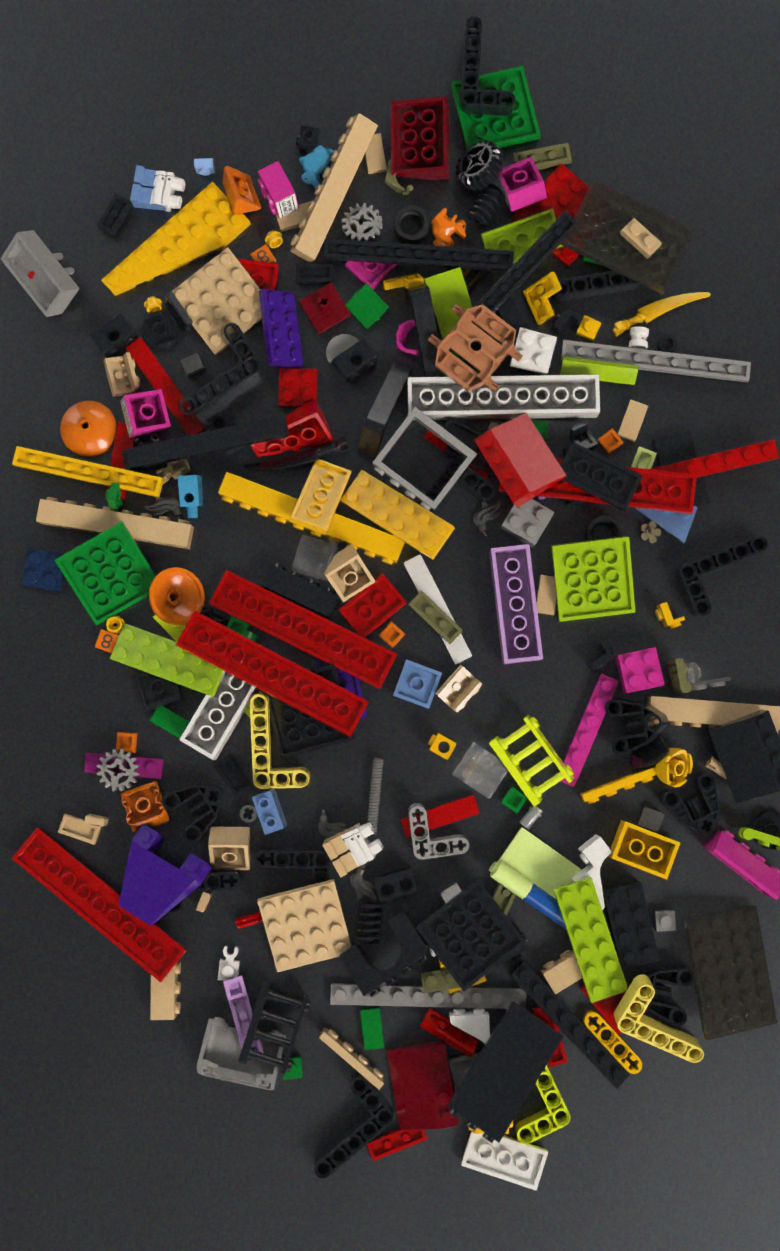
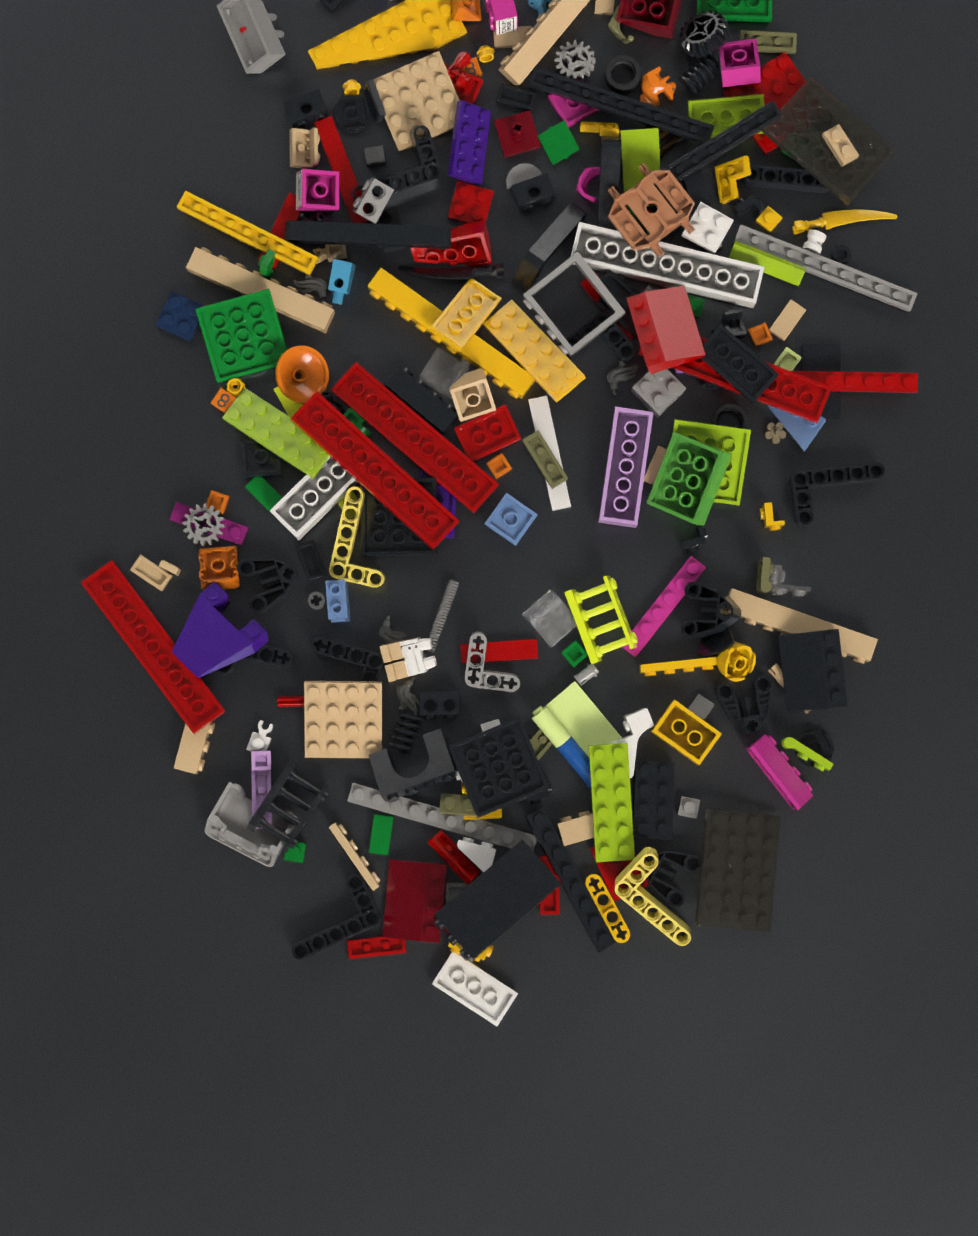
camera: 15 degrees right, 0 degrees up
orange dish [60,401,117,457] -> none
tan tile [196,891,212,912] -> none
tan slope [208,826,251,870] -> none
yellow bracket [428,733,456,760] -> none
tan bracket [435,665,482,712] -> none
neon yellow beam [515,1065,570,1144] -> none
dark pink brick [614,647,665,694] -> none
none -> light grey brick [353,178,394,224]
none -> red piece [448,51,471,88]
none -> bright green slope [647,432,732,525]

